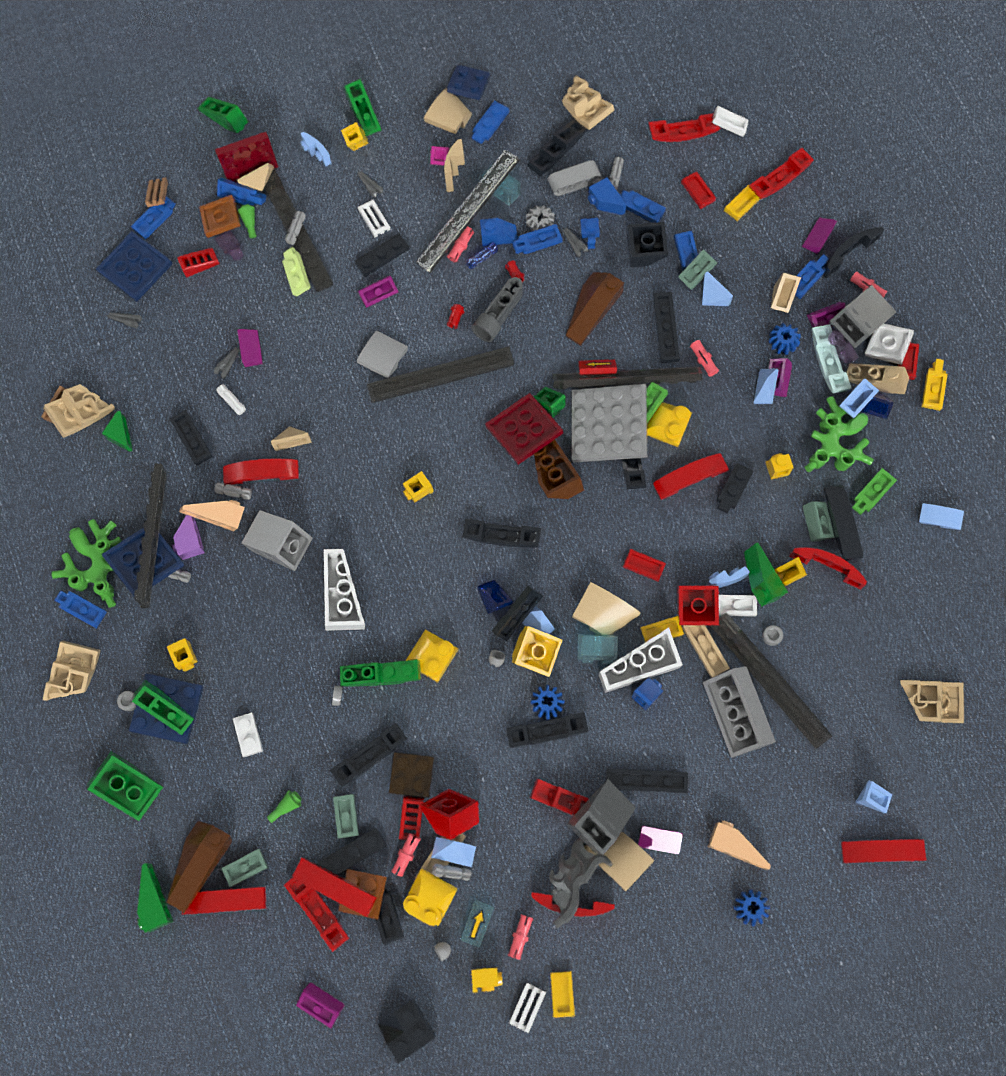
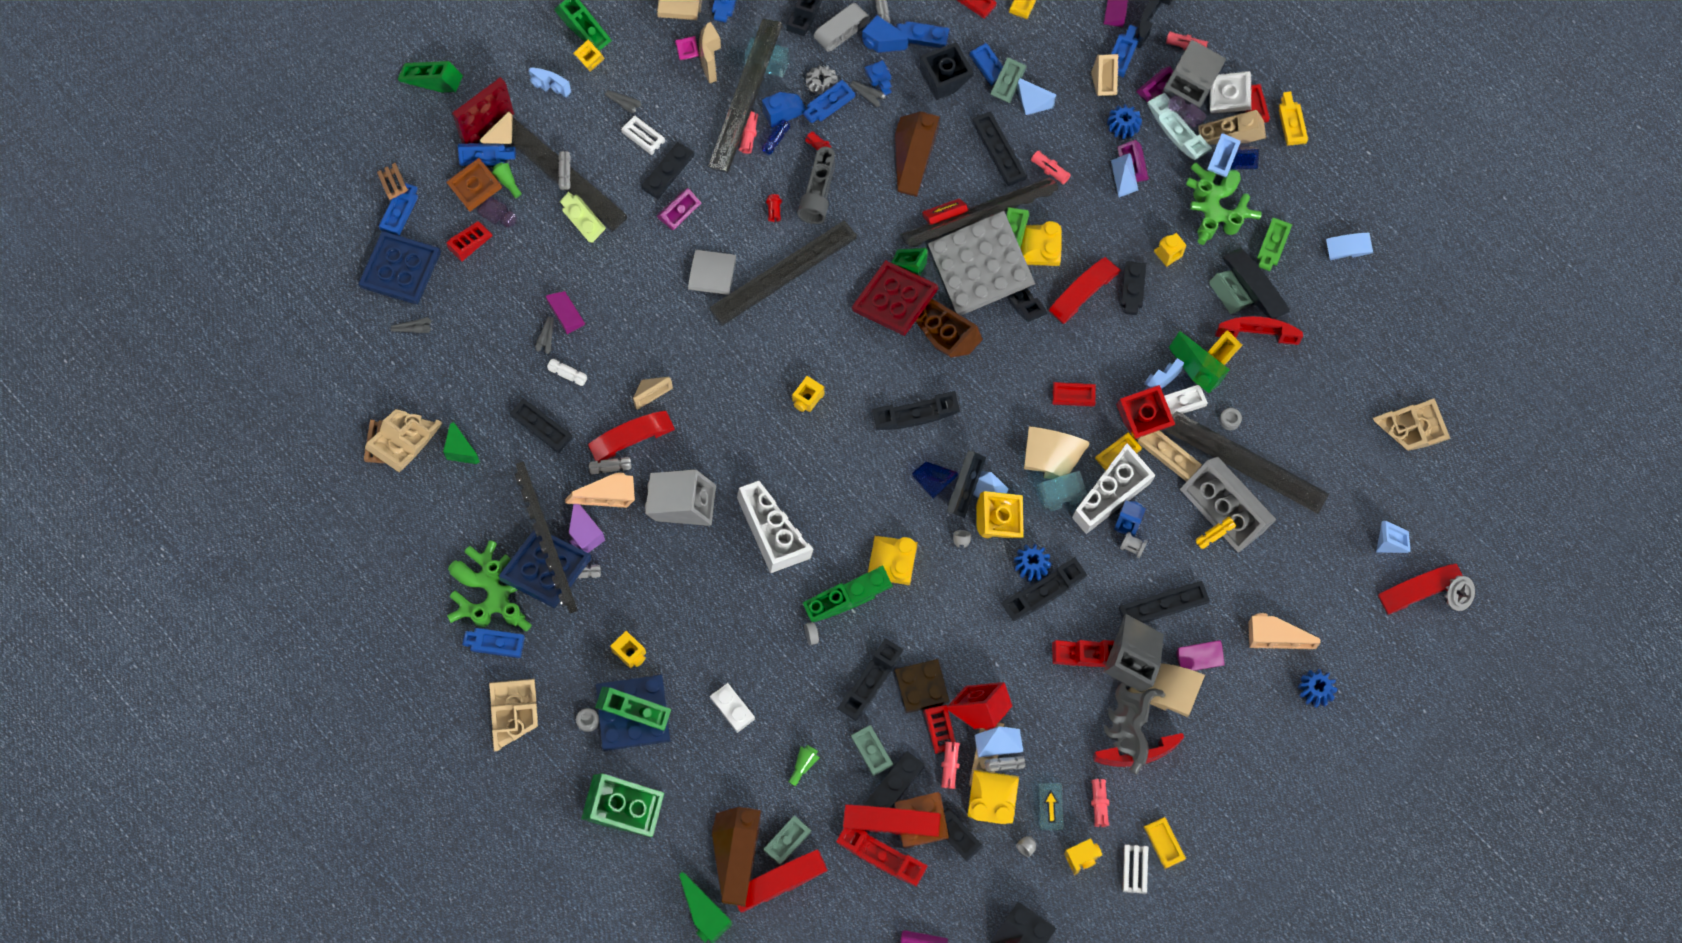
camera: 25 degrees left, 5 degrees down
none -> light grey bush [1120,532,1148,558]
none -> yellow axle [1196,517,1236,549]
none -> light grey gear [1444,576,1475,611]

